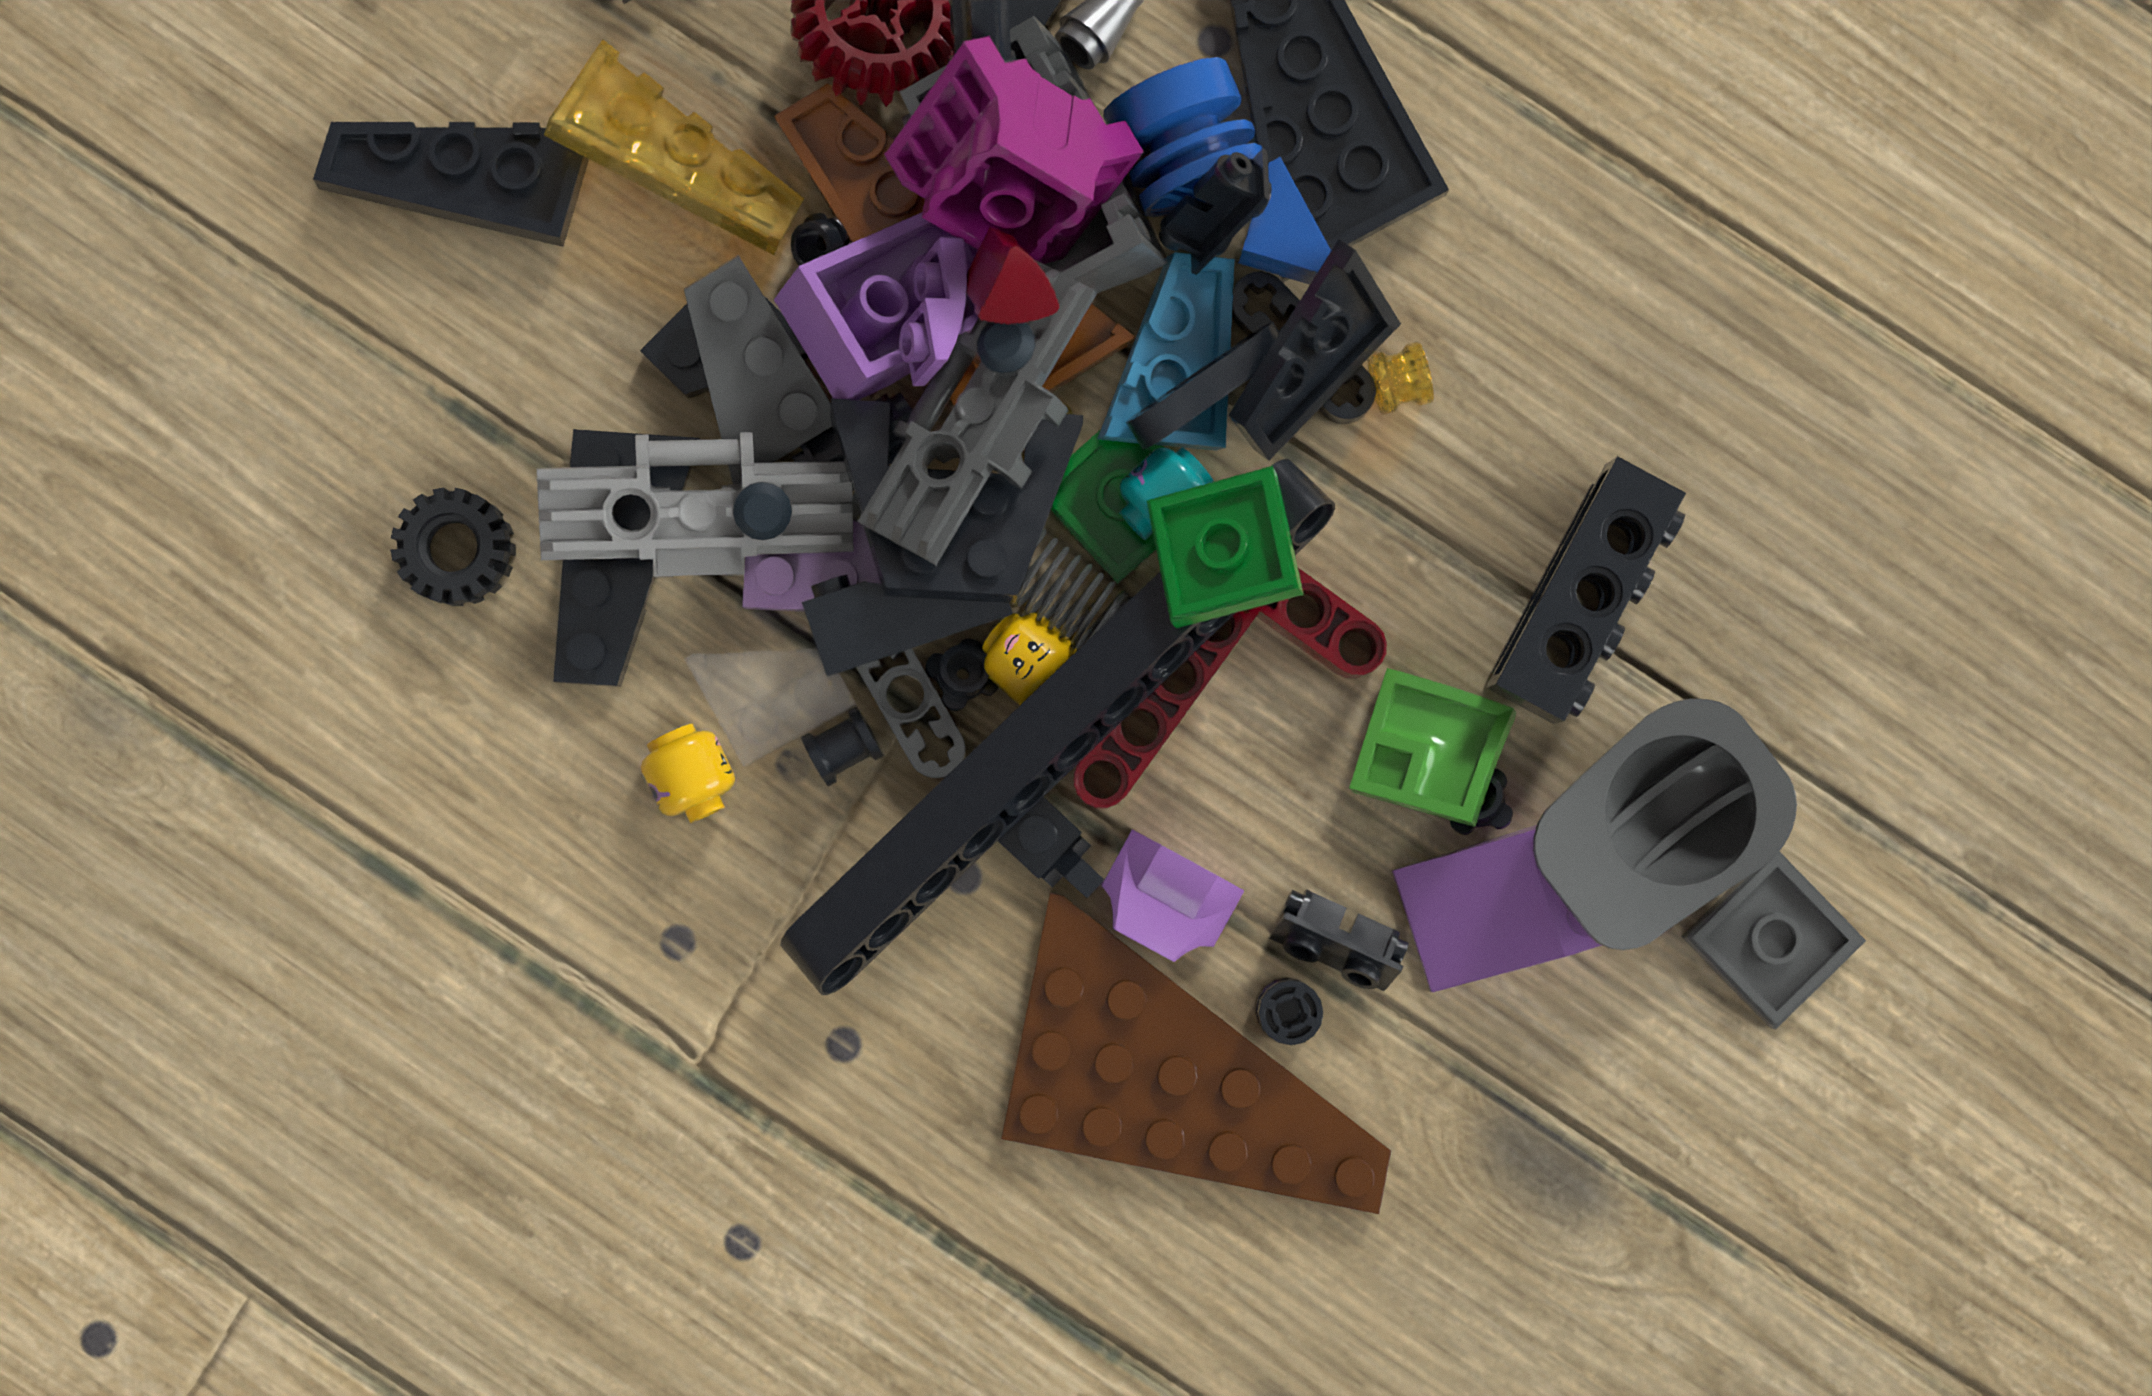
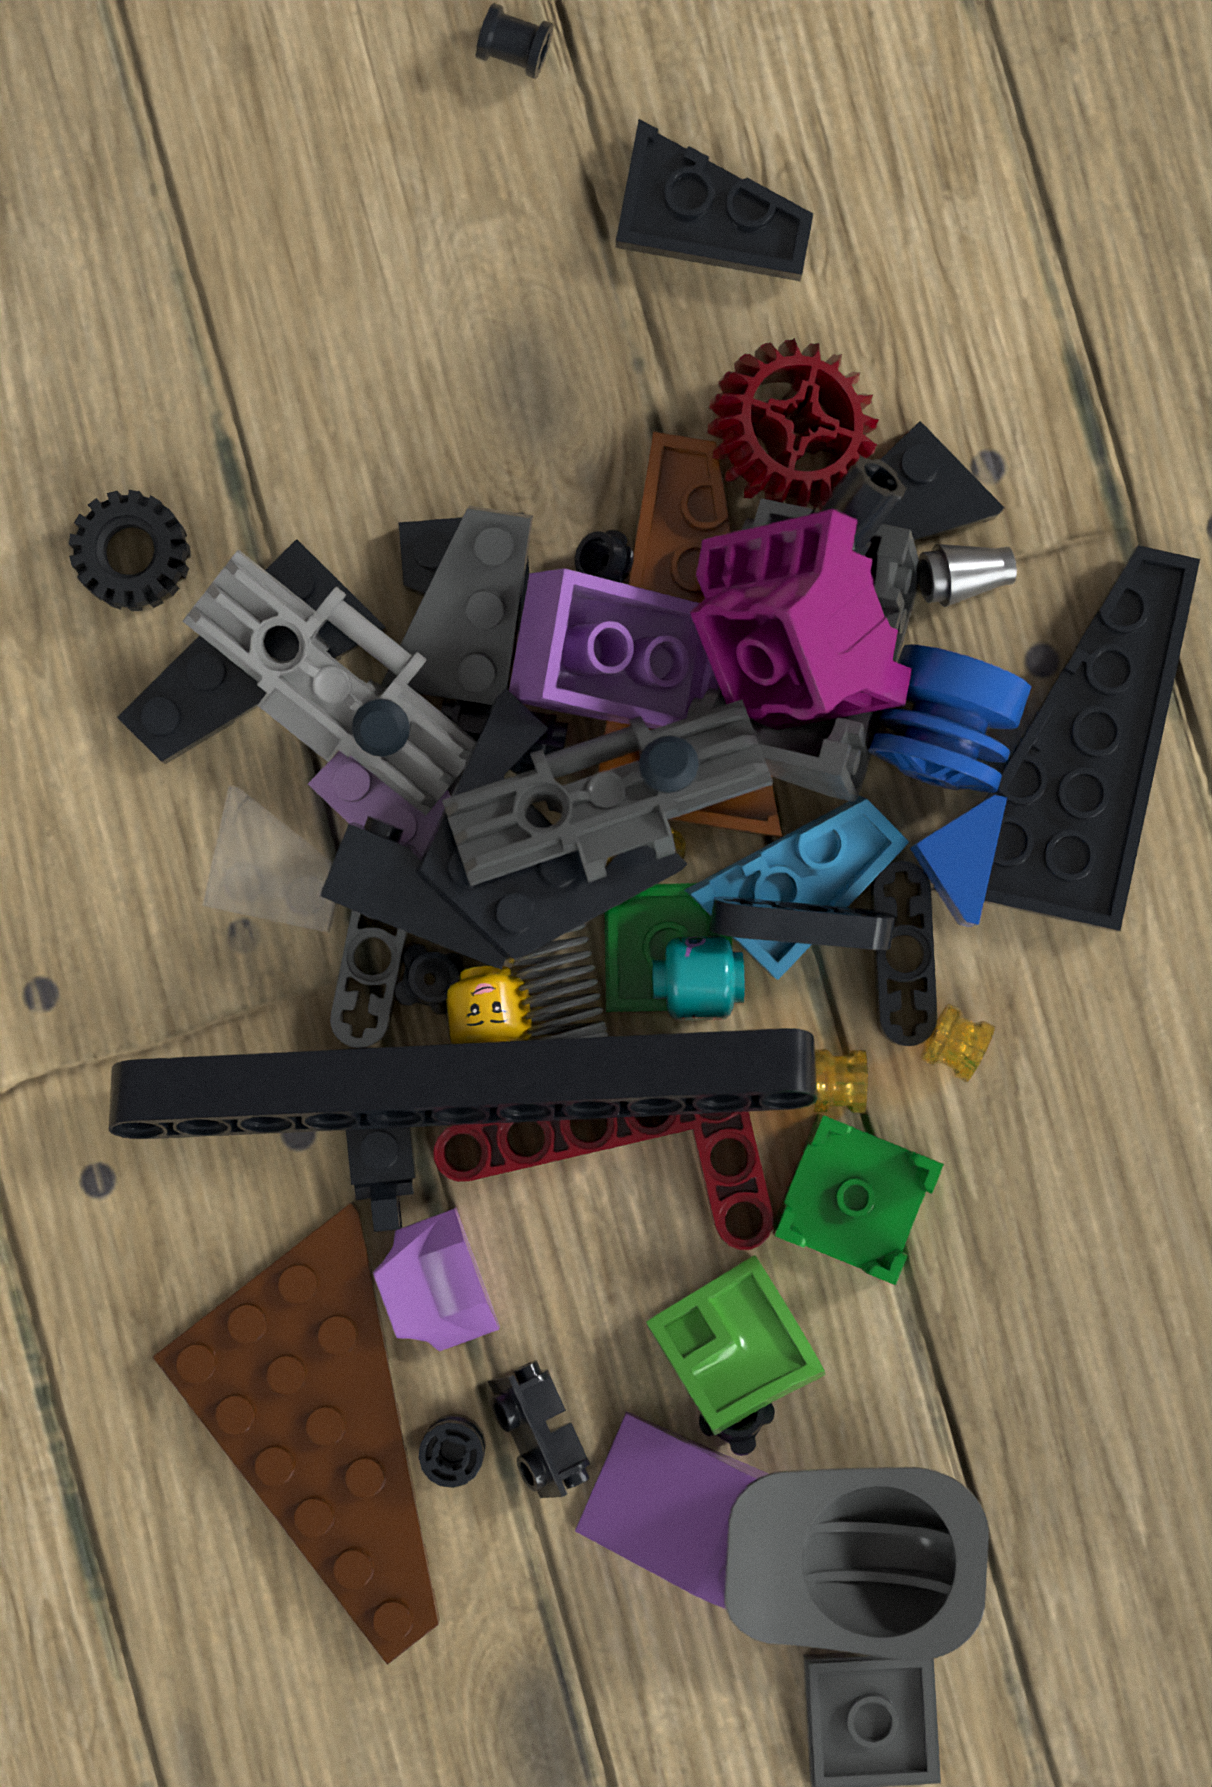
camera: 45 degrees right, 0 degrees up
black wing [313,122,597,247] -> none
clear yellow wing [544,39,804,255] -> none
yellow head [641,724,735,823] -> none
black bush [801,706,884,787] -> none
medium lavender slope [899,238,967,386] -> none
dark red tile [966,227,1060,324] -> none
green tile [1146,466,1303,628] -> none
black hinge [1159,149,1272,275] -> none
black wing [1229,239,1401,461] -> none
black brick [1486,456,1686,724] -> none
none -> green panel [771,1113,944,1286]
none -> clear yellow wheel [812,1049,868,1113]

